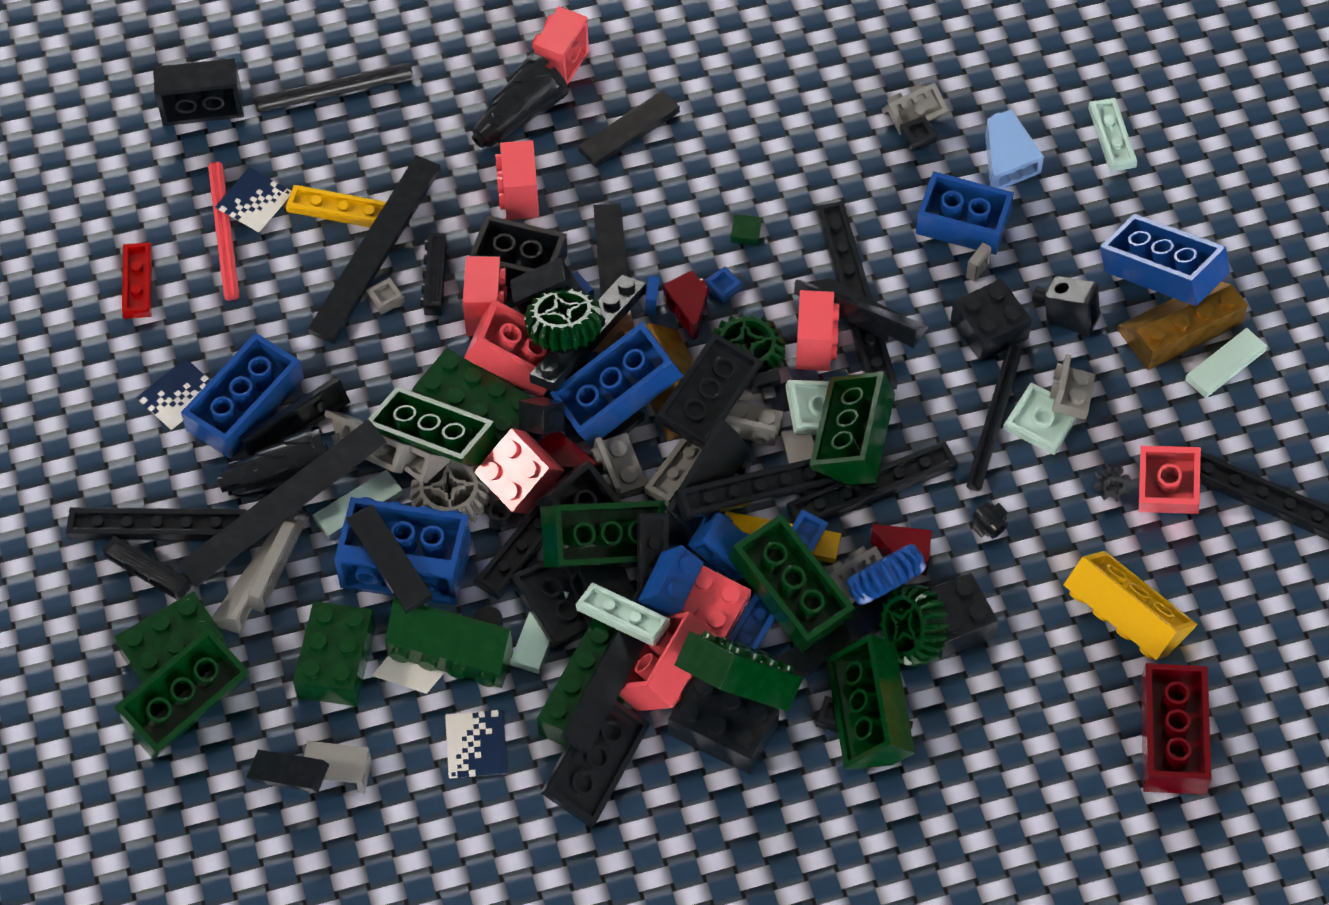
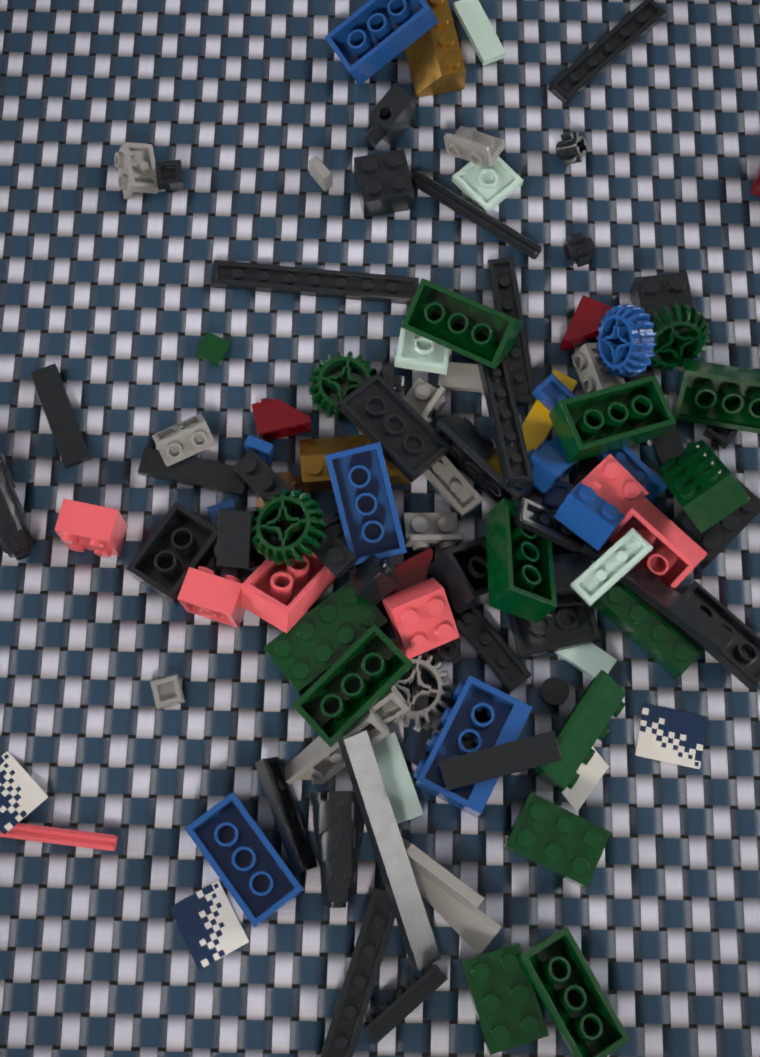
camera: 75 degrees left, 15 degrees up
red tile [122,242,152,319] -> none
black tile [246,749,330,793] -> none
yellow tile [286,185,386,228] -> none
light grey panel [304,741,372,794] -> none
black tile [308,155,441,344] -> none
black piece [420,233,447,316] -> none
blue tile [705,266,743,304] -> none
black wedge [794,278,928,349] -> none
coral brick [796,290,839,371] -> none
blue brick [916,171,1014,255] -> none
light blue slope [985,109,1044,189] -> none
yellow slope [1063,551,1197,660] -> none
light aqua tile [1088,98,1137,172] -> none
coral brick [1139,446,1201,514] -> none
none -> light grey bracket [152,413,215,466]

